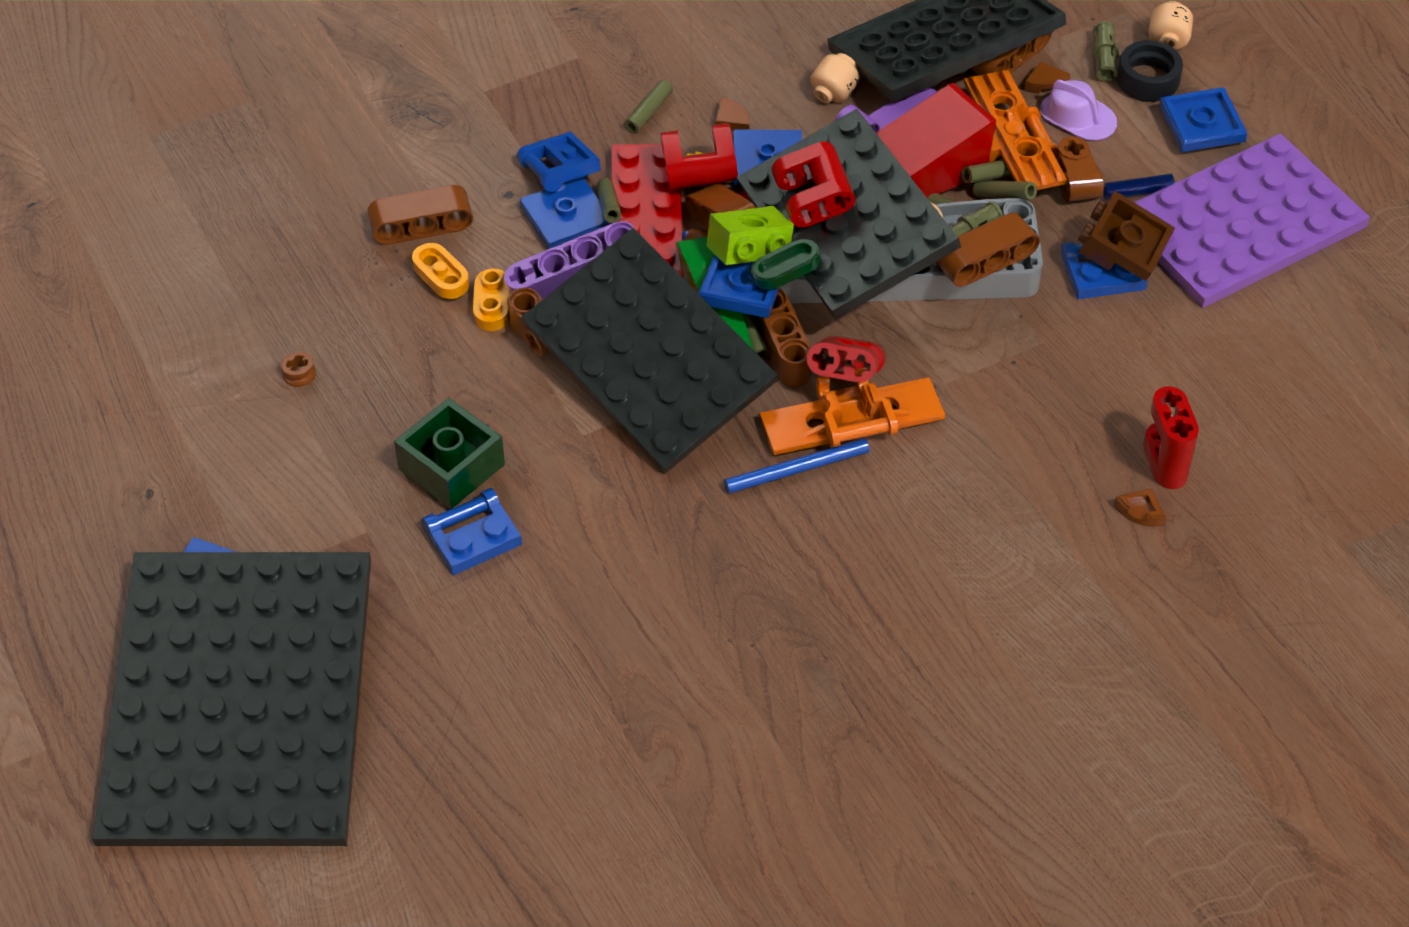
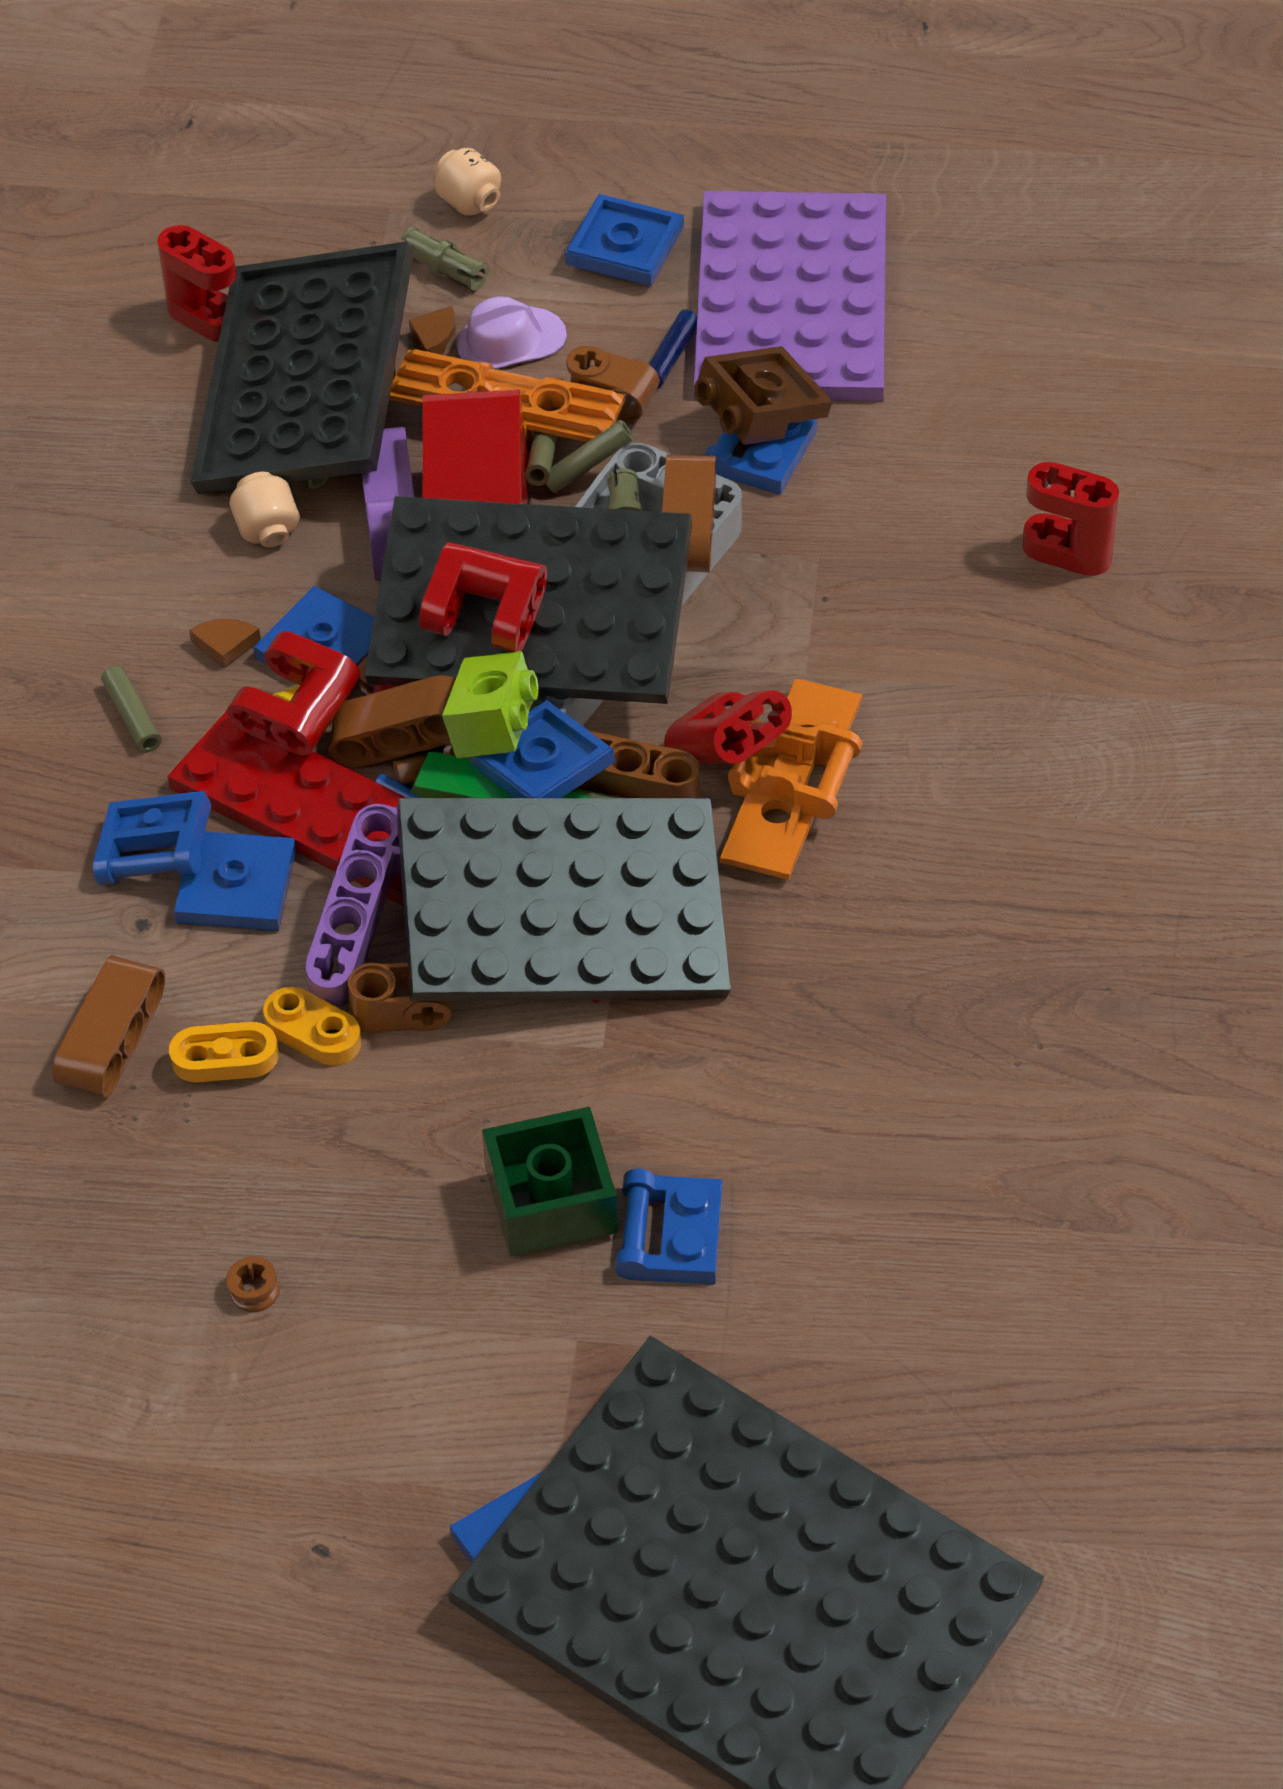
camera: 55 degrees left, 0 degrees up
olive piece [597,178,621,223] -> none
blue bar [724,438,870,494] -> none
dark green tile [751,239,821,290] -> none
dark orange tile [1114,488,1166,527] -> none
black tyre [1117,40,1183,102] -> none

